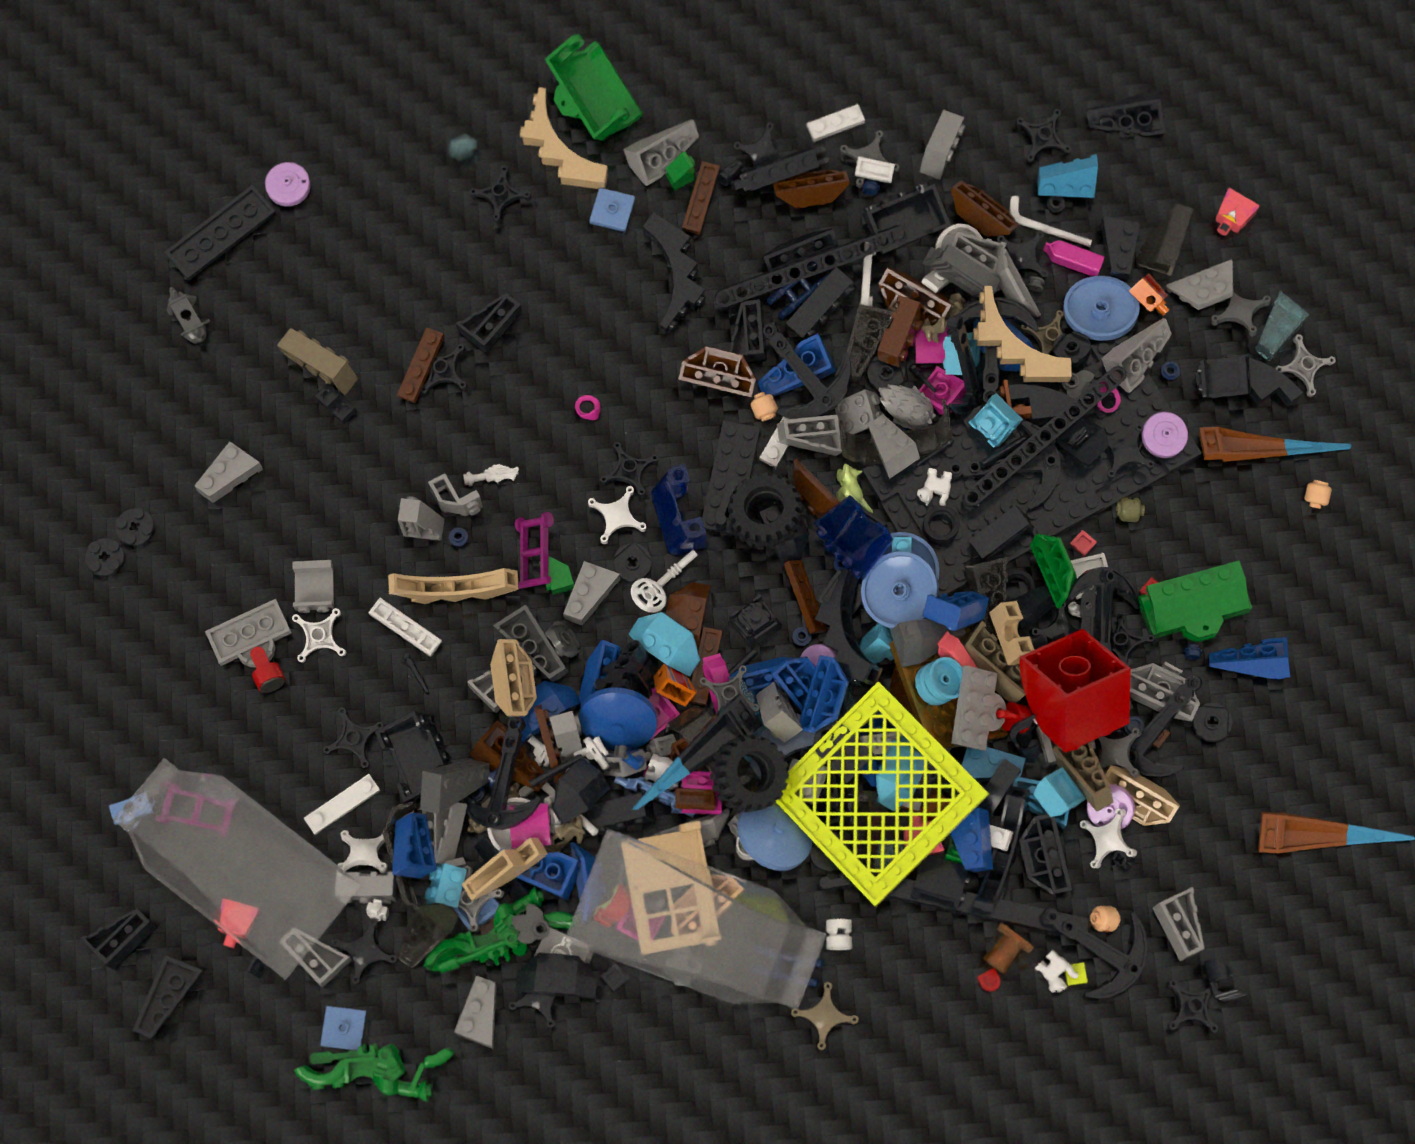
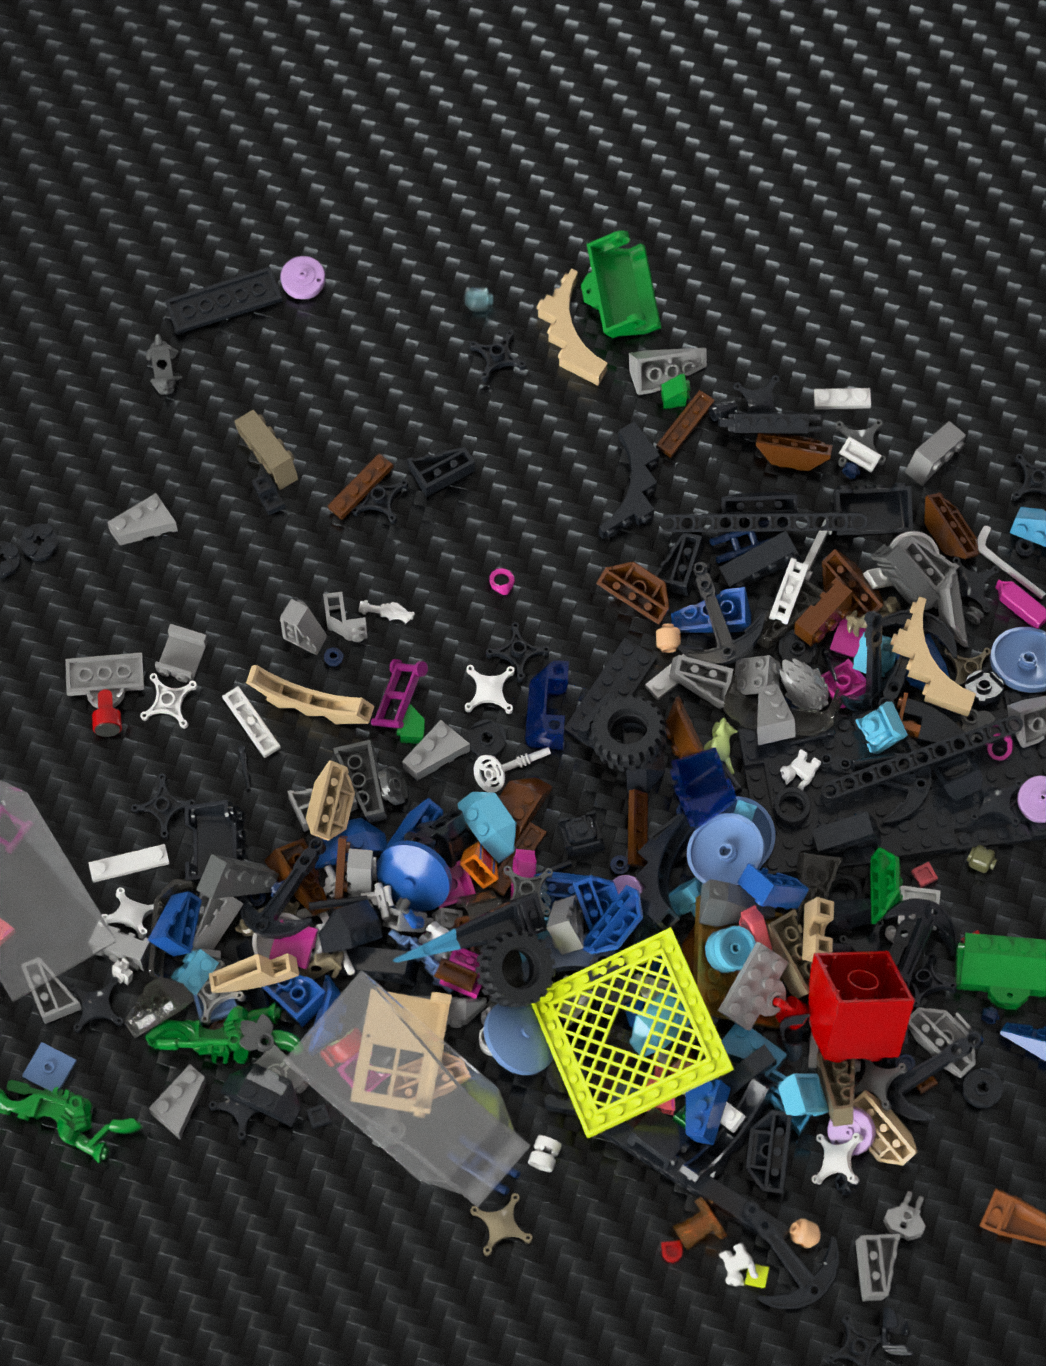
camera: 20 degrees right, 5 degrees down
medium blue plate [589,188,635,232] -> none
none -> white plate [769,558,809,624]
none -> light grey hinge [883,1191,925,1241]

